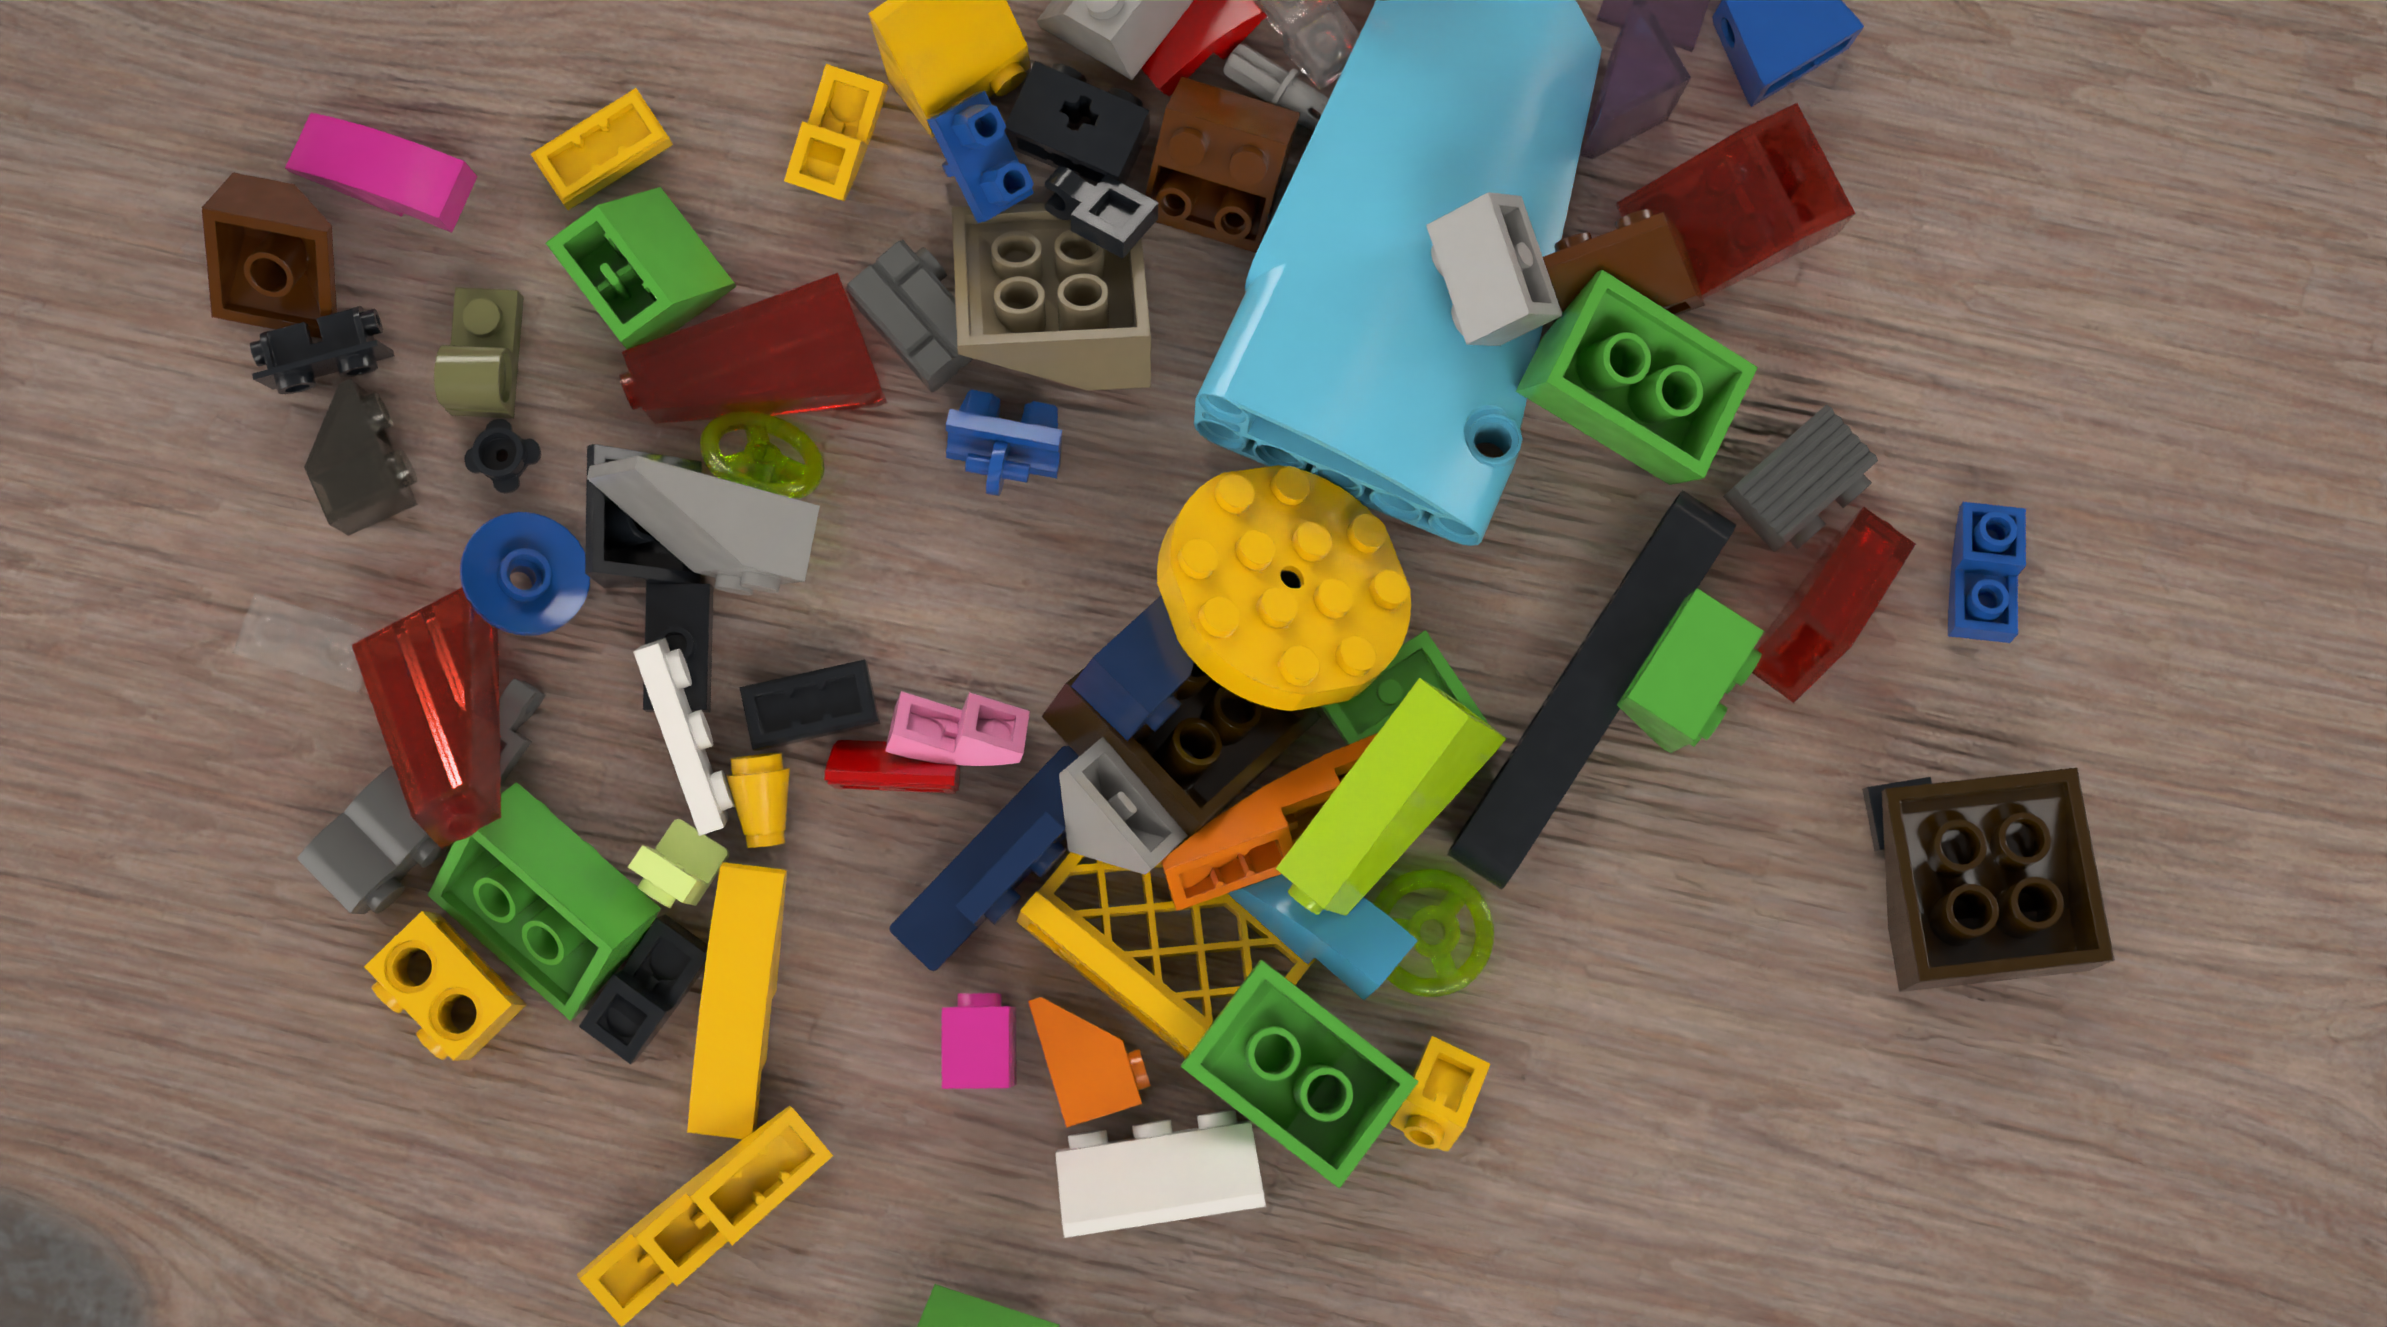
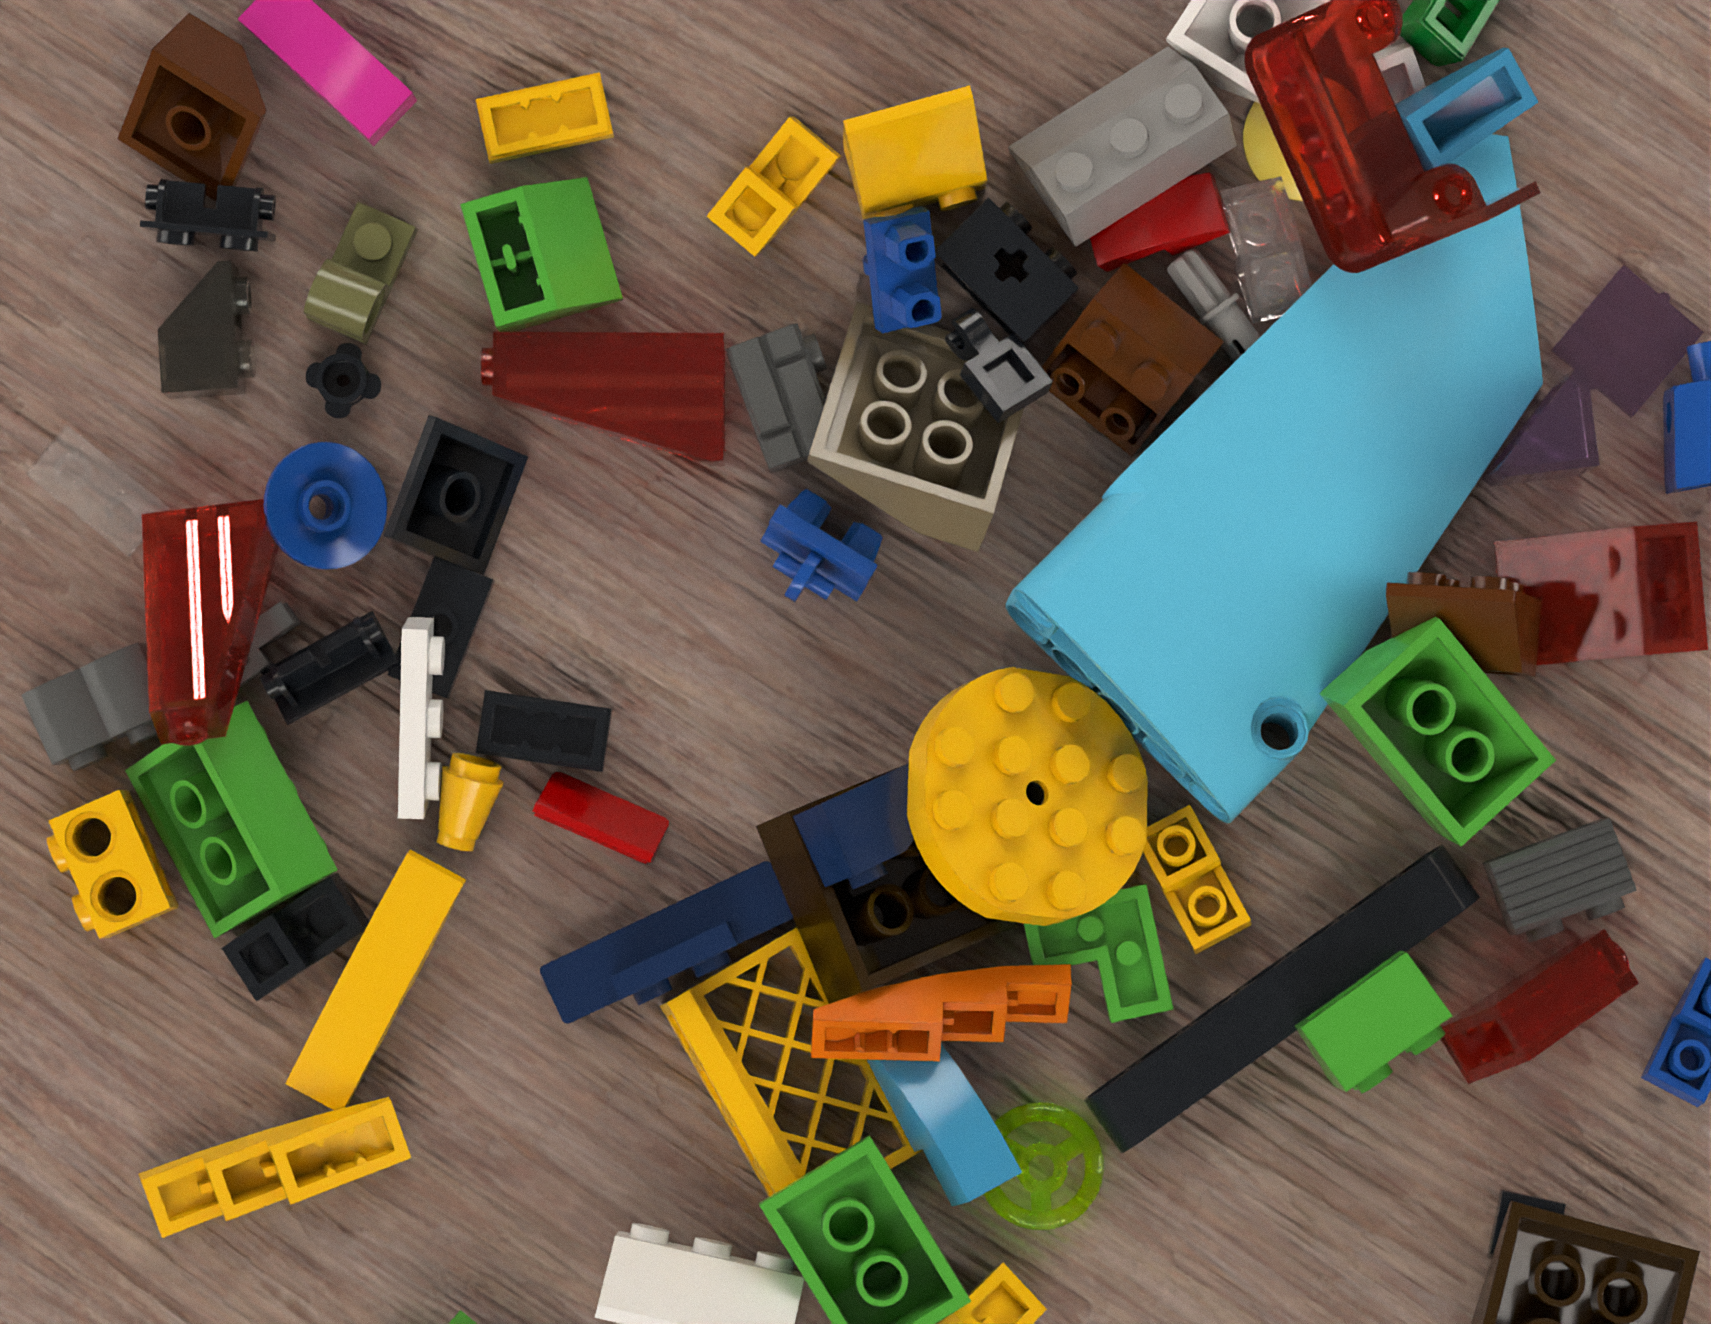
camera: 25 degrees right, 5 degrees up
light grey slope [587,456,820,595] -> none
yellowish green bracket [628,819,729,908] -> none
clear neon green piece [700,411,825,500] -> none
bright pink slope [885,691,1030,766] -> none
dark pink brick [941,993,1017,1089] -> none
orange slope [1028,997,1151,1128] -> none
light grey slope [1059,737,1187,875] -> none
lime slope [1276,678,1507,916] -> none
light grey brick [1426,192,1563,346] -> none
none -> black hinge [260,611,400,725]
none -> yellow slope [1143,805,1252,955]

